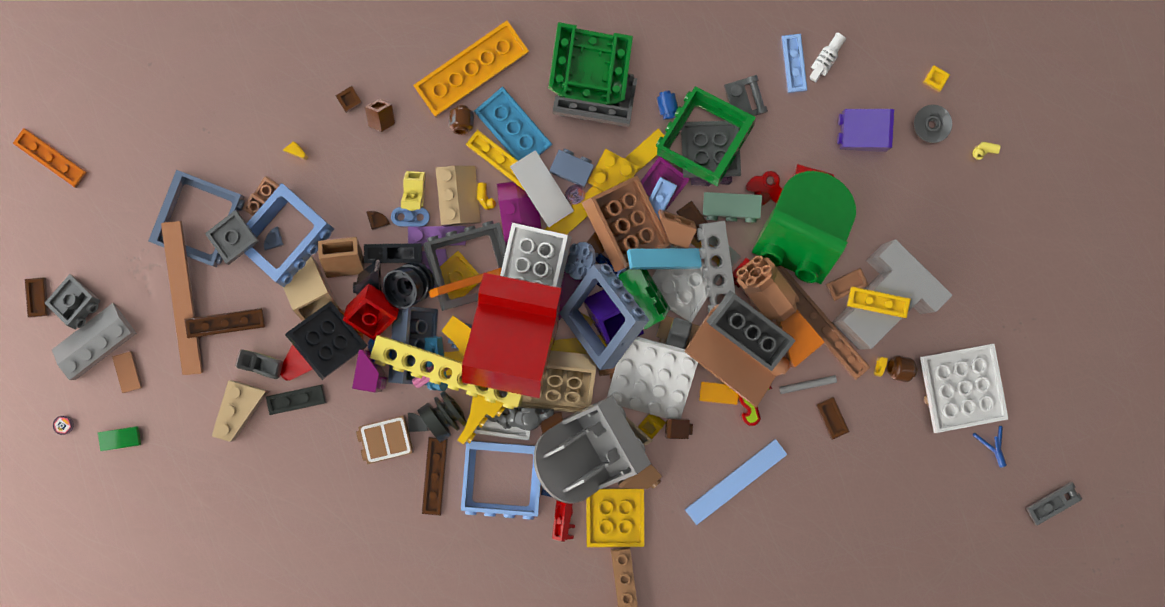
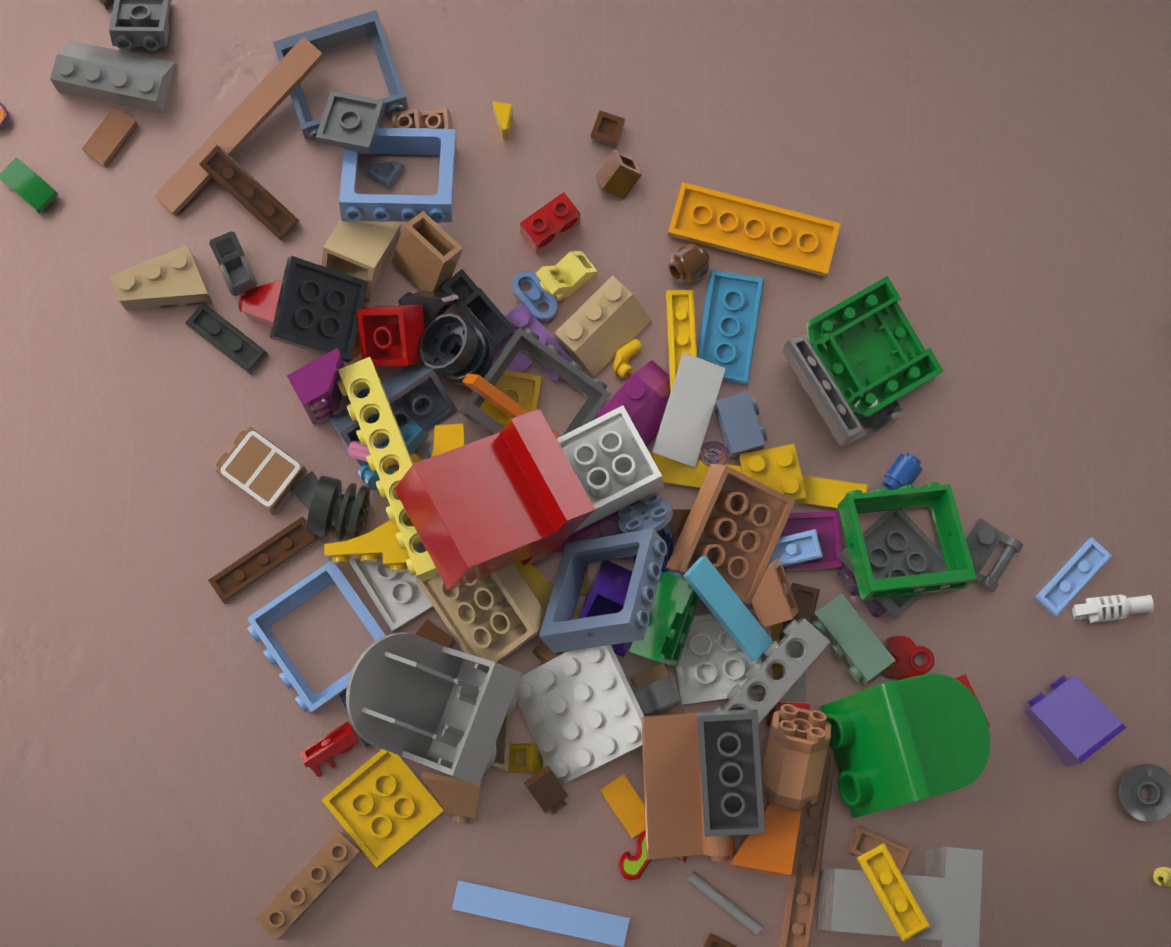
camera: 50 degrees right, 10 degrees down
reddish brown tile [366,211,391,230] -> none
dark grey animal [494,408,554,431] -> none
none -> red brick [520,192,581,254]

